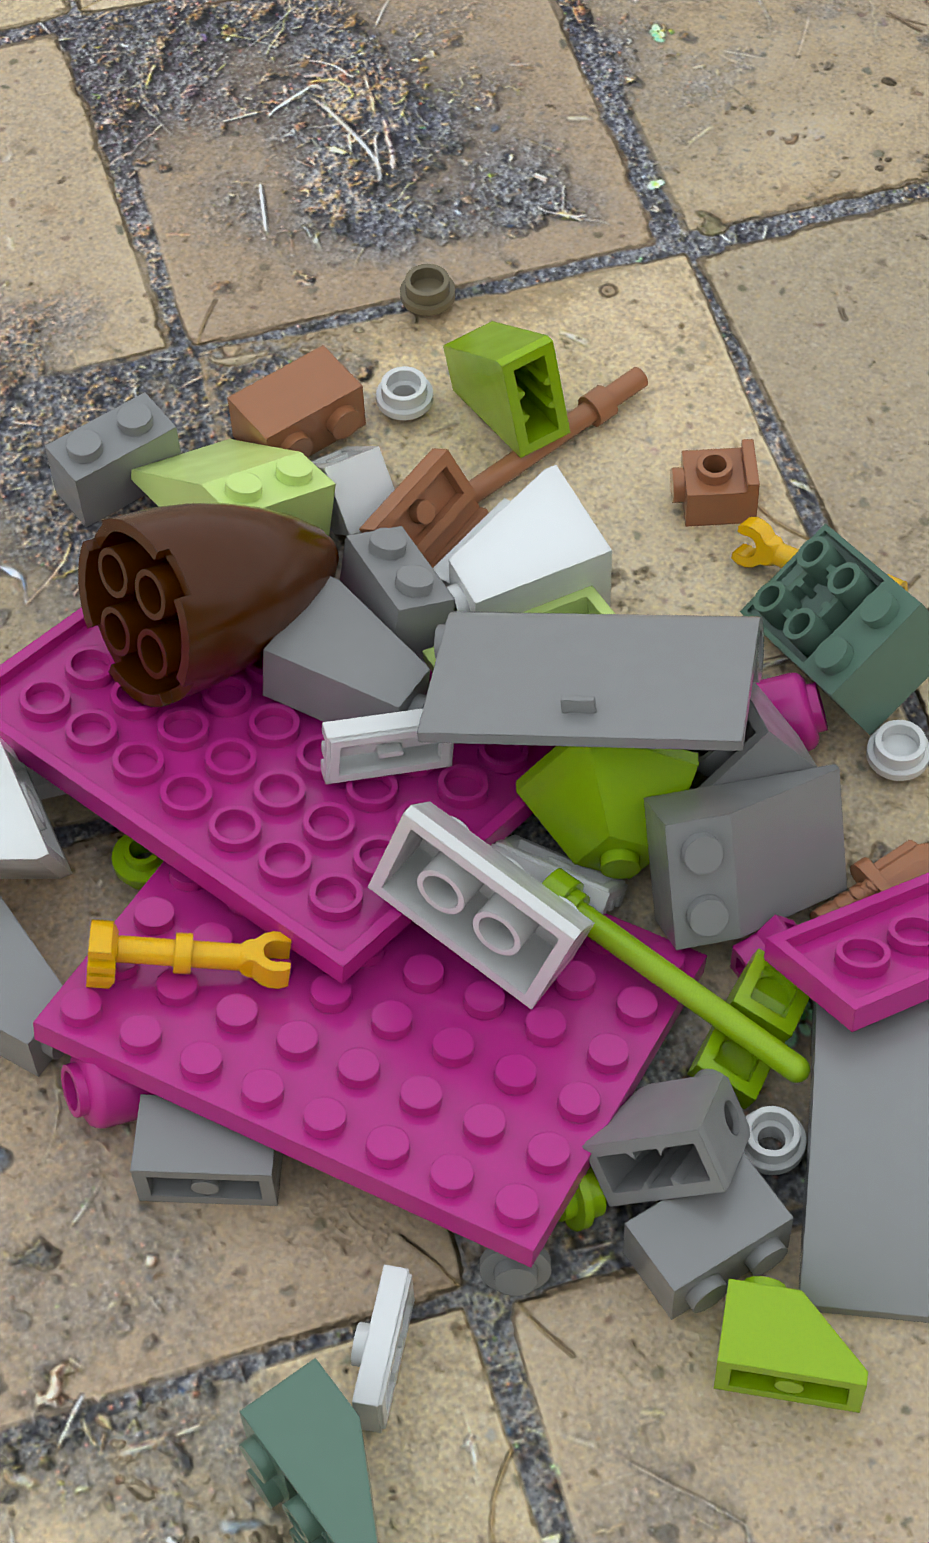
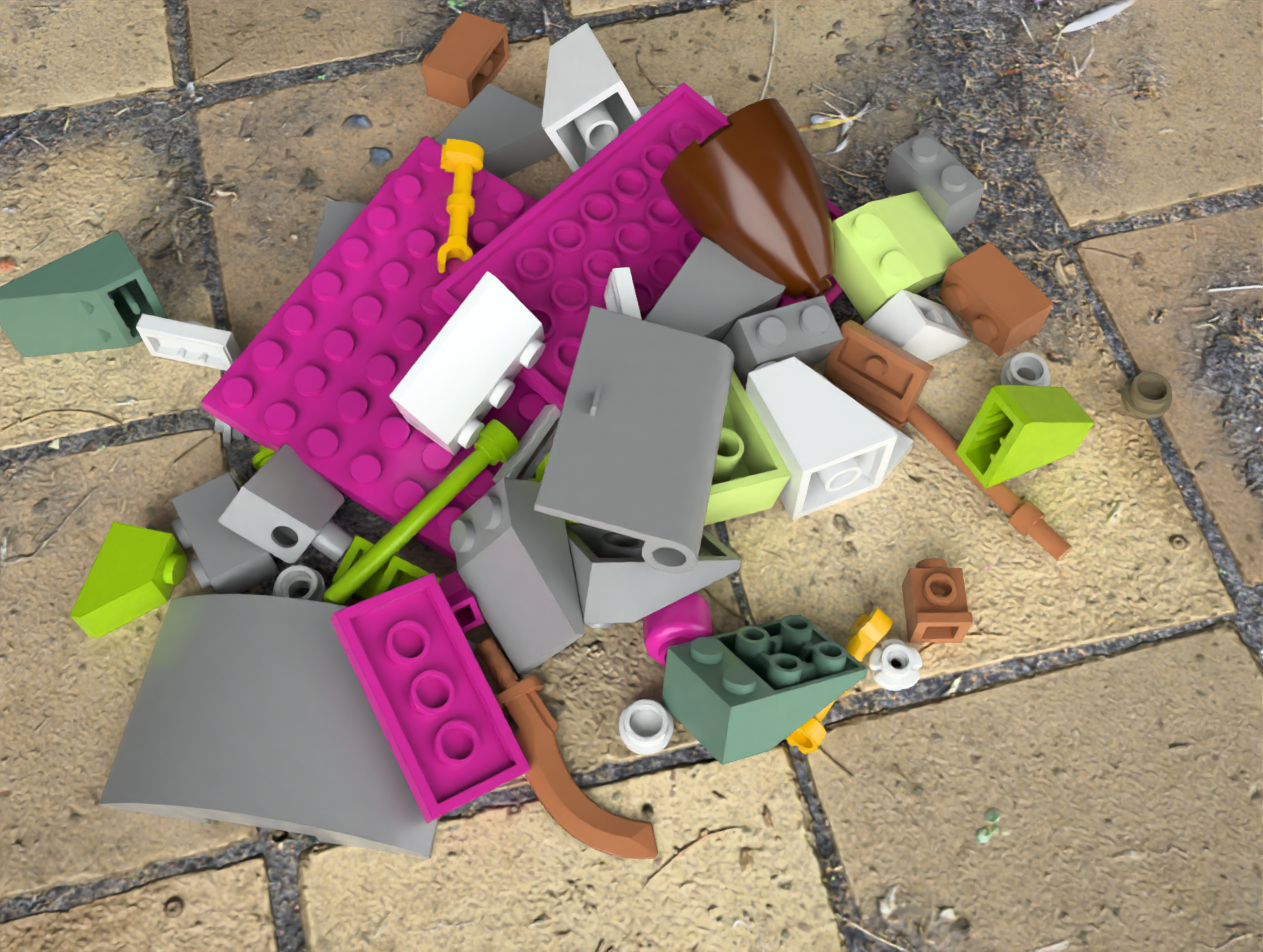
camera: 90 degrees right, 5 degrees up
none -> white plate [868,639,922,691]

